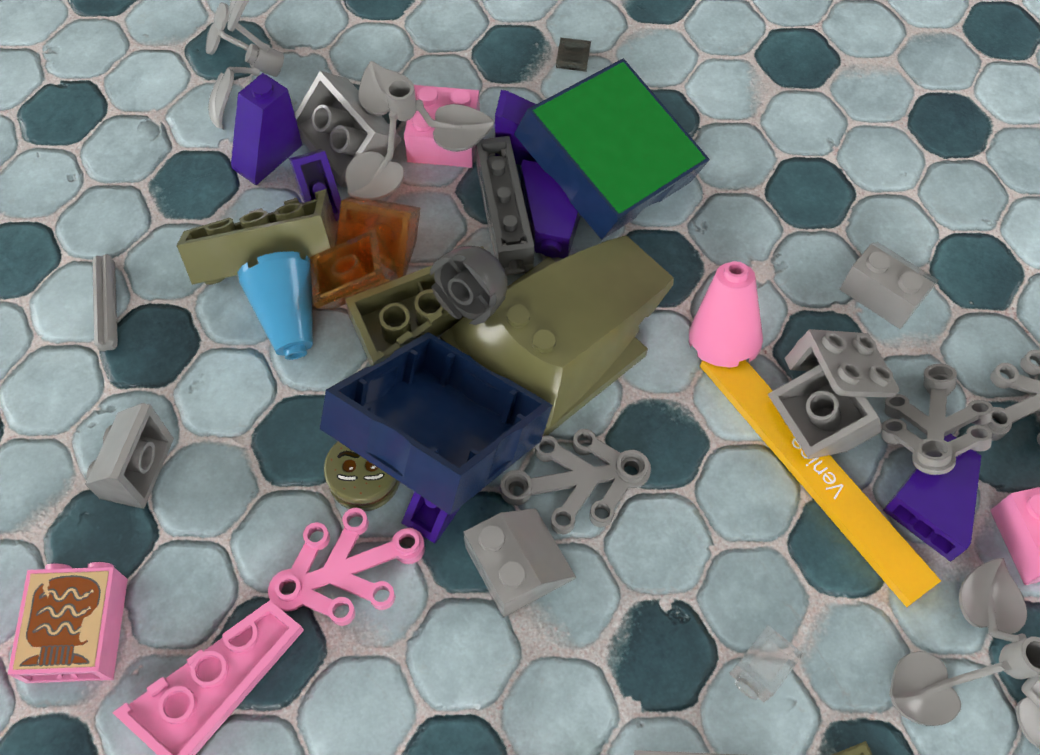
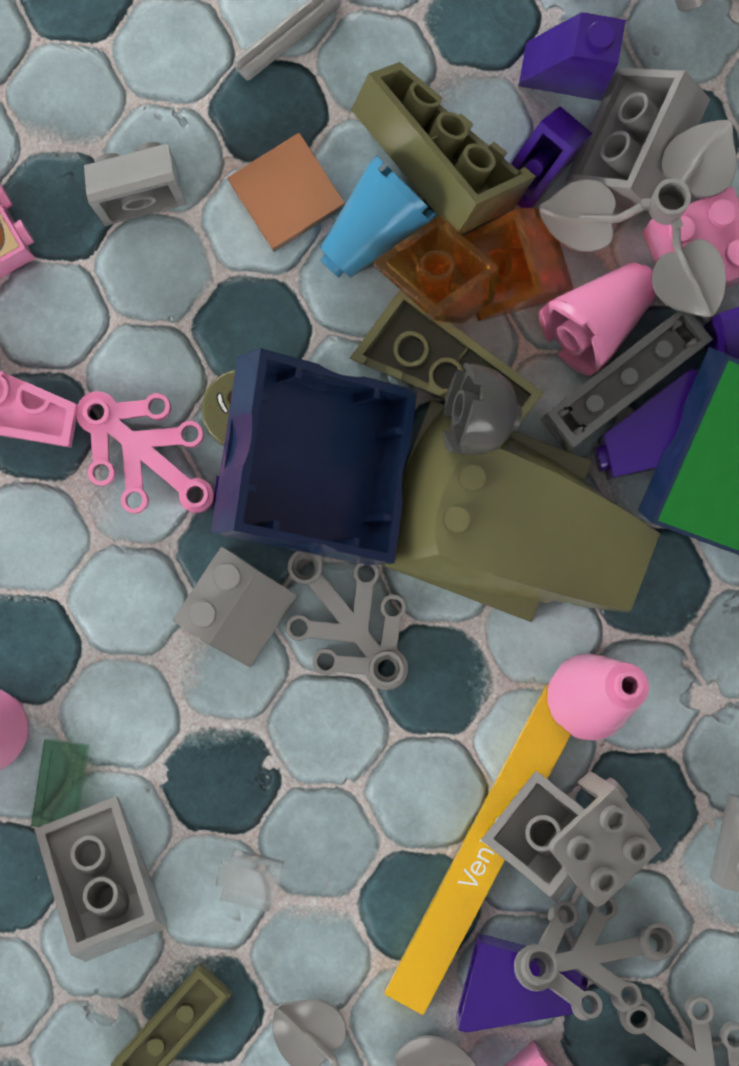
camera: 65 degrees right, 25 degrees up
none -> nougat tile [227,133,345,252]
none -> bright pink cone [539,262,657,376]

